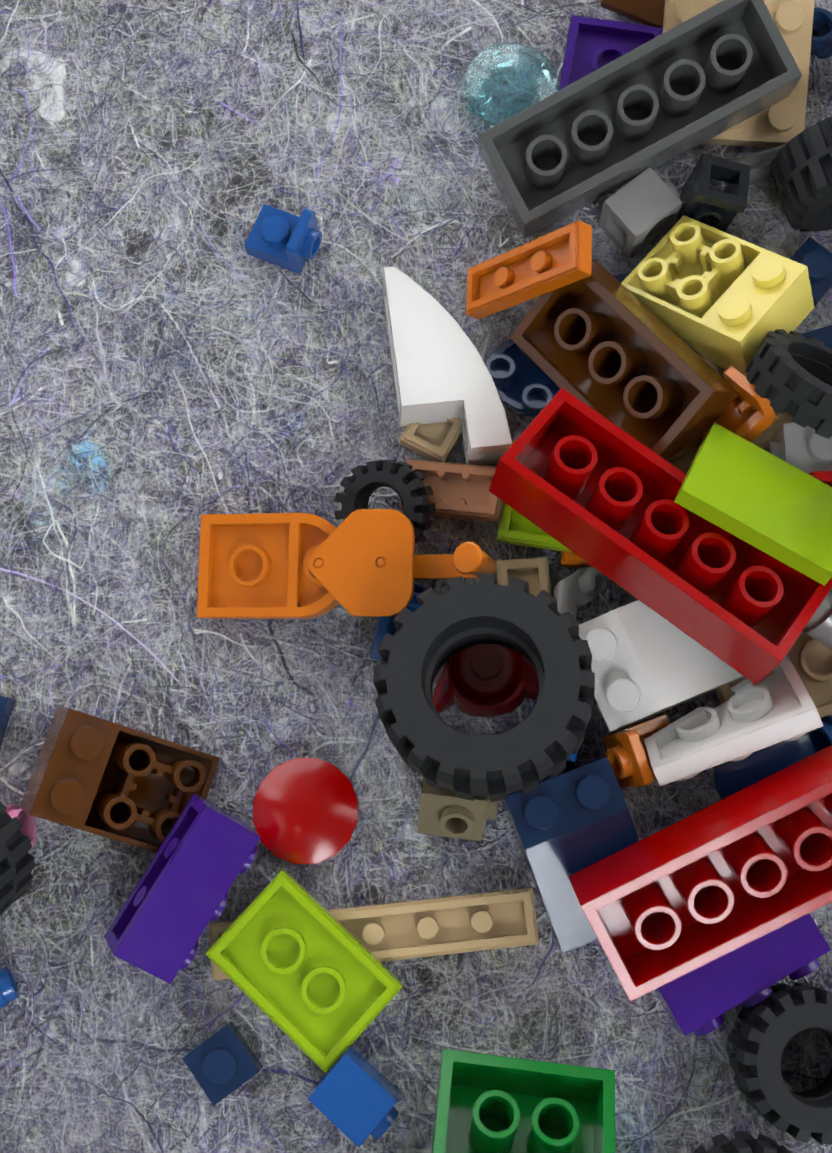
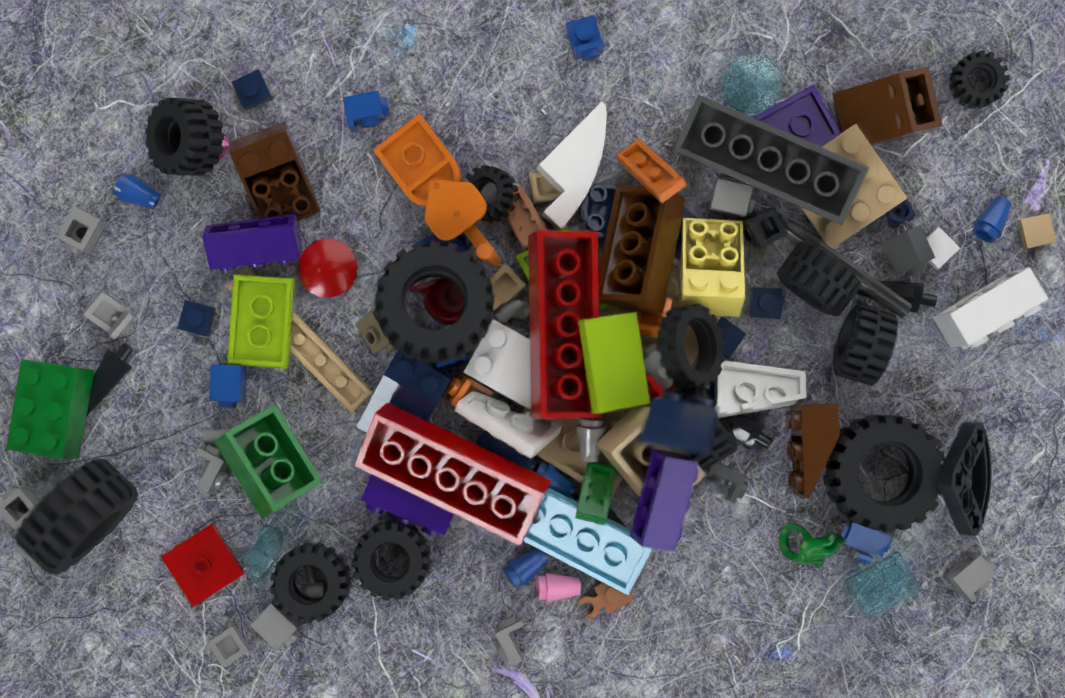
camera: 45 degrees right, 10 degrees up
none -> blue brick [342,90,390,132]

